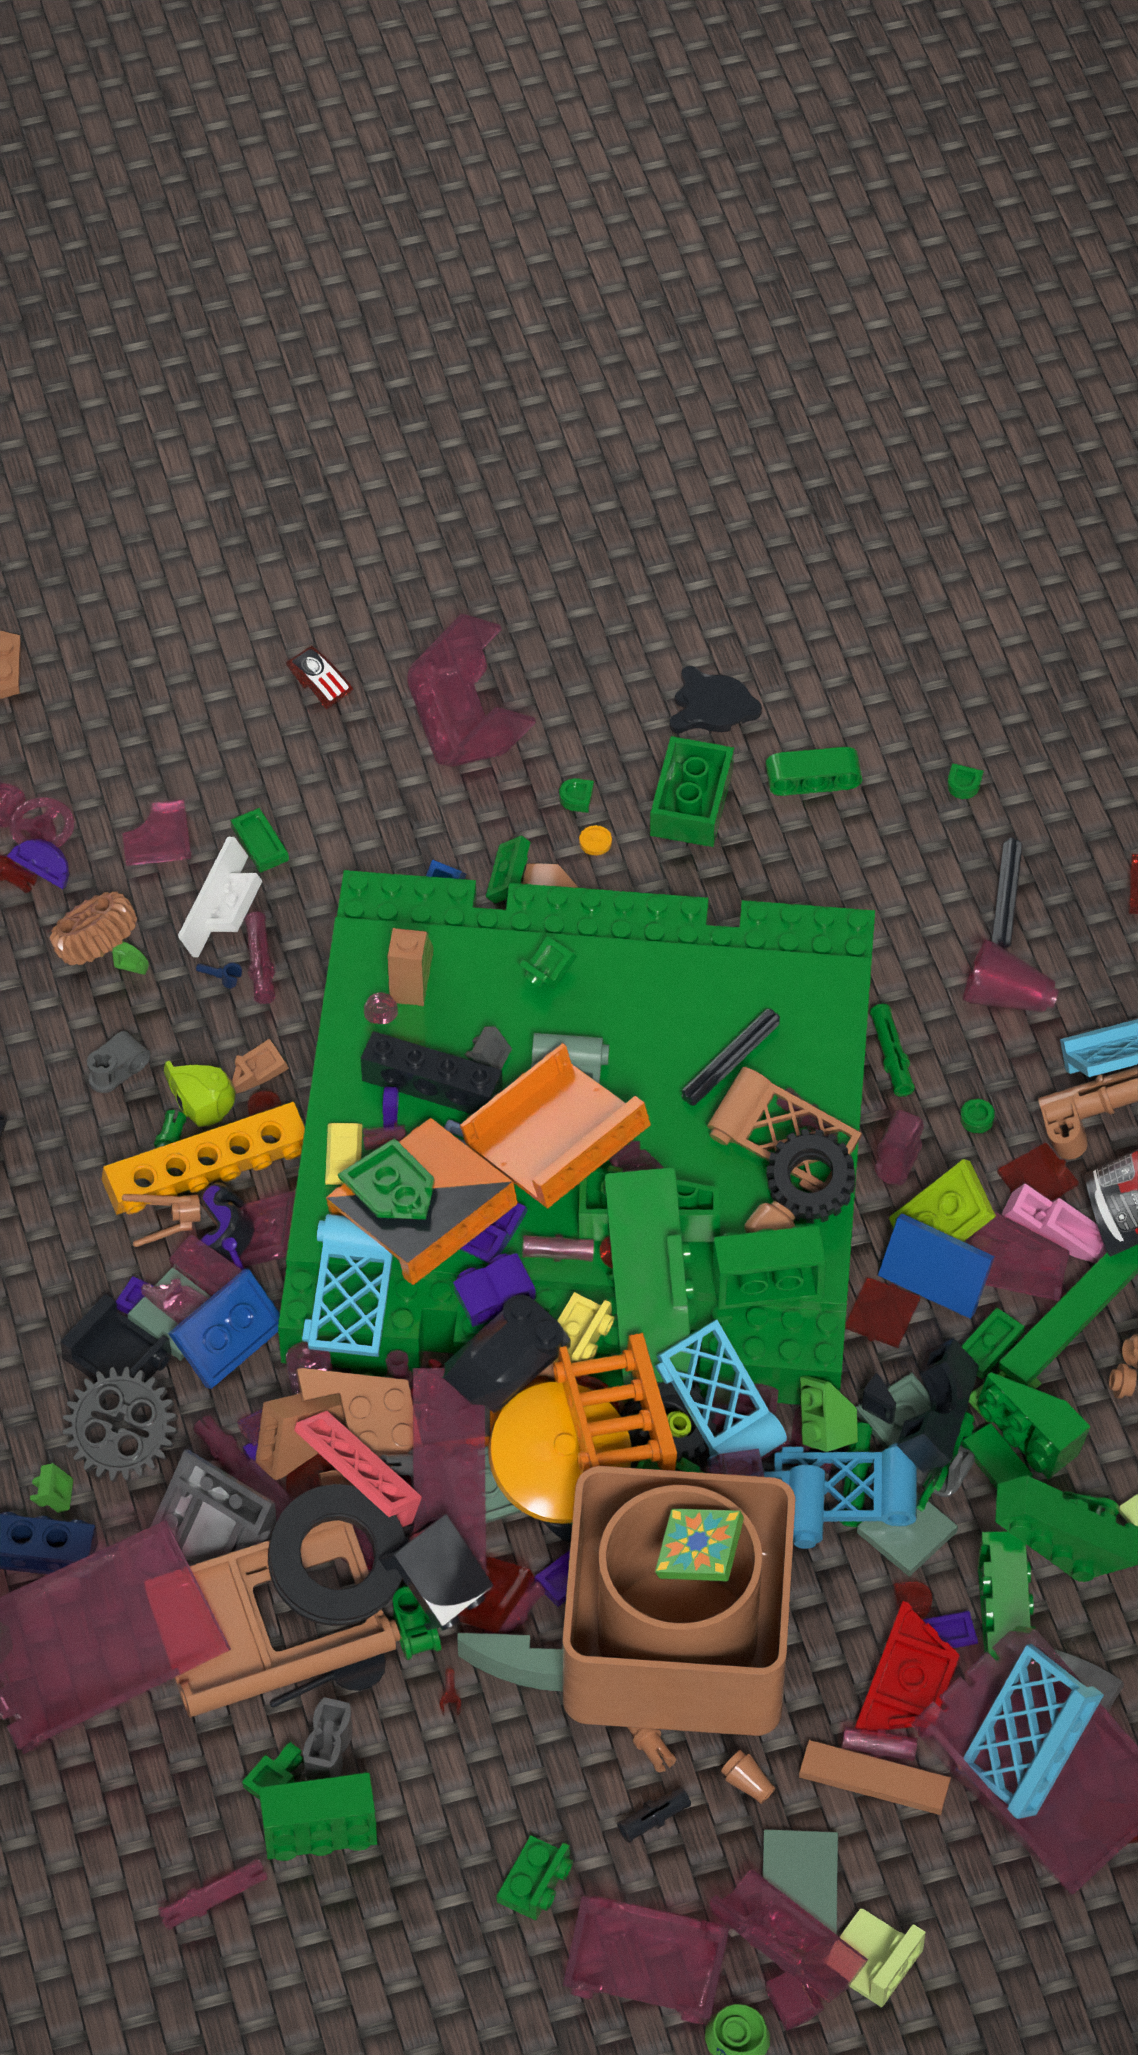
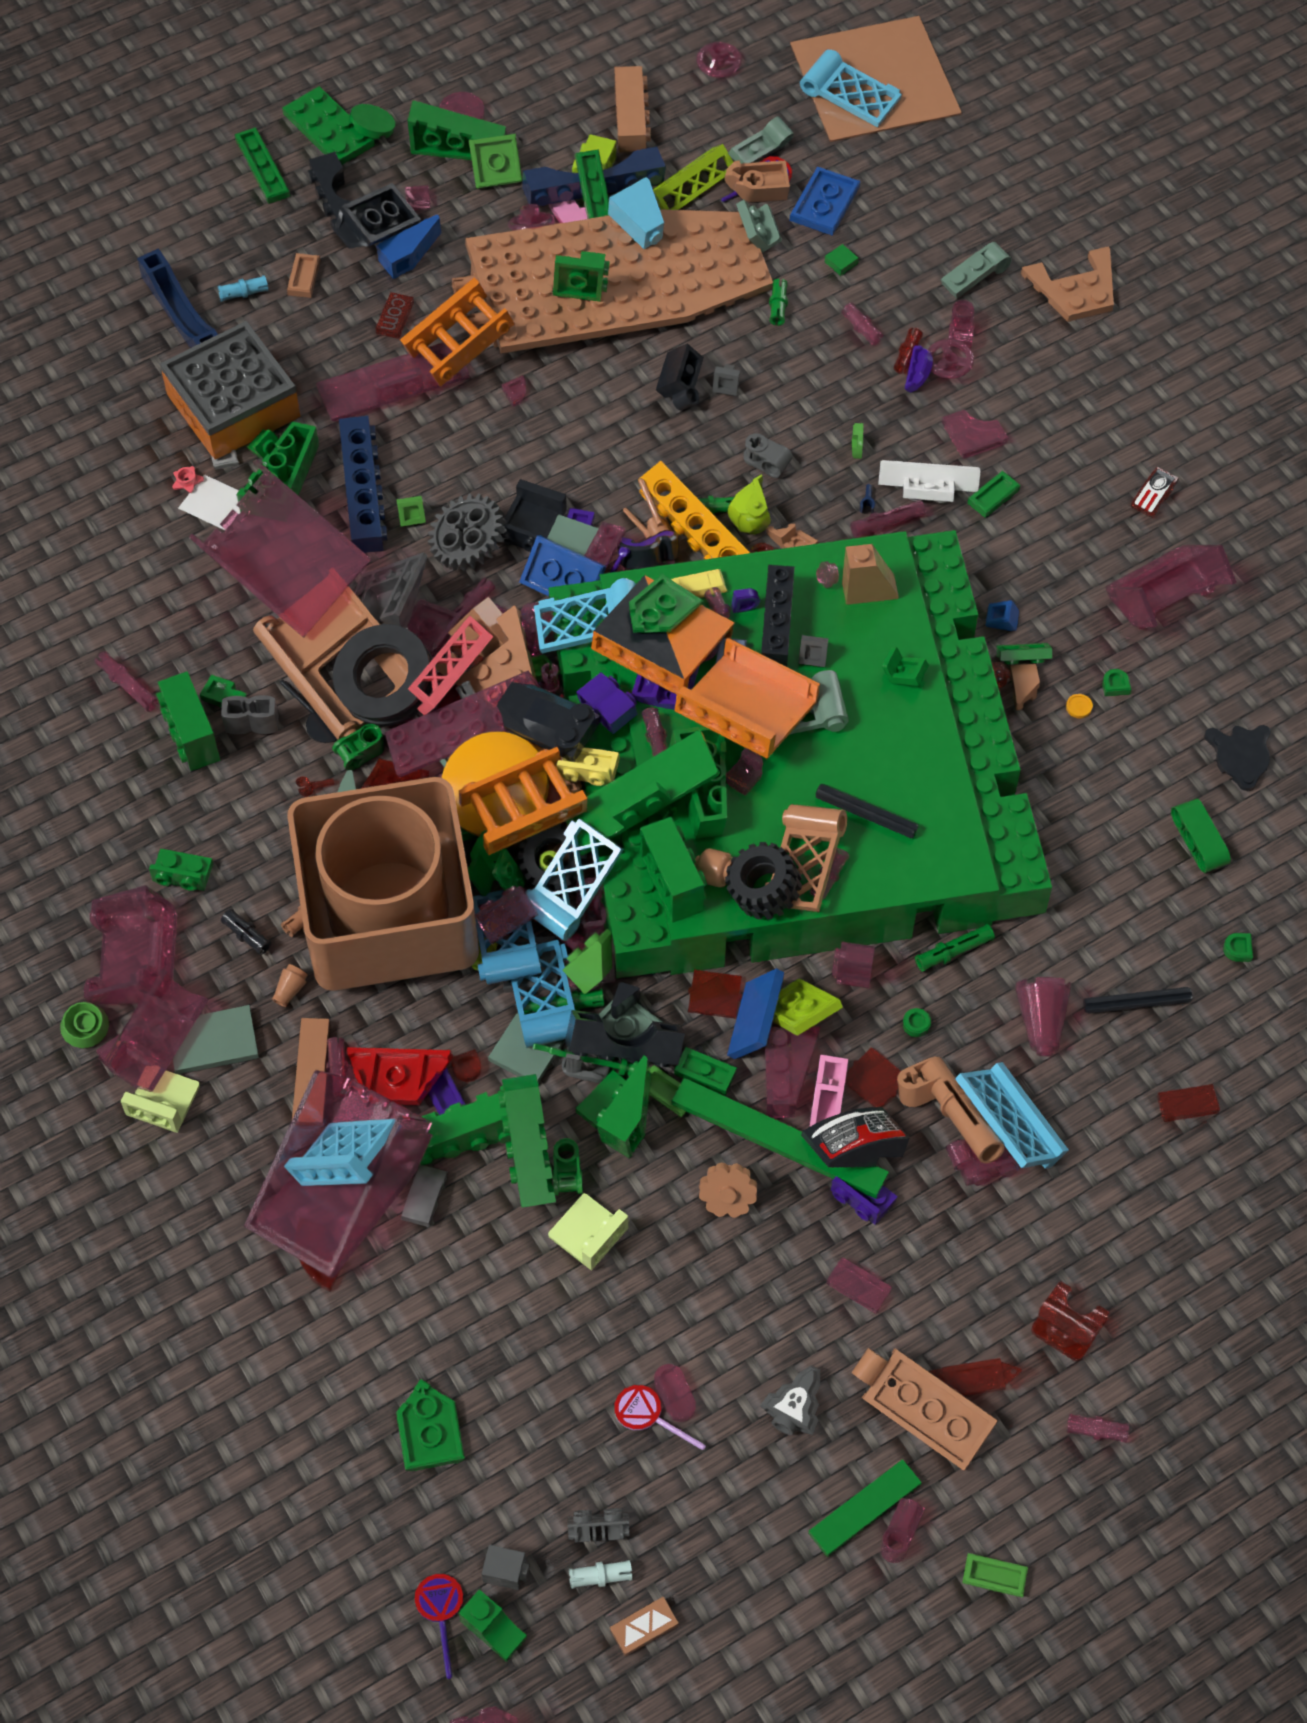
camera: 75 degrees right, 5 degrees up
nougat gear [50,891,137,965] -> none
clear pink slope [141,1279,208,1324] -> none
black panel [379,1514,494,1631] -> none
green brick [650,736,734,847] -> none
tile [655,1509,744,1581] -> none
nougat plate [1109,1363,1137,1399] -> none

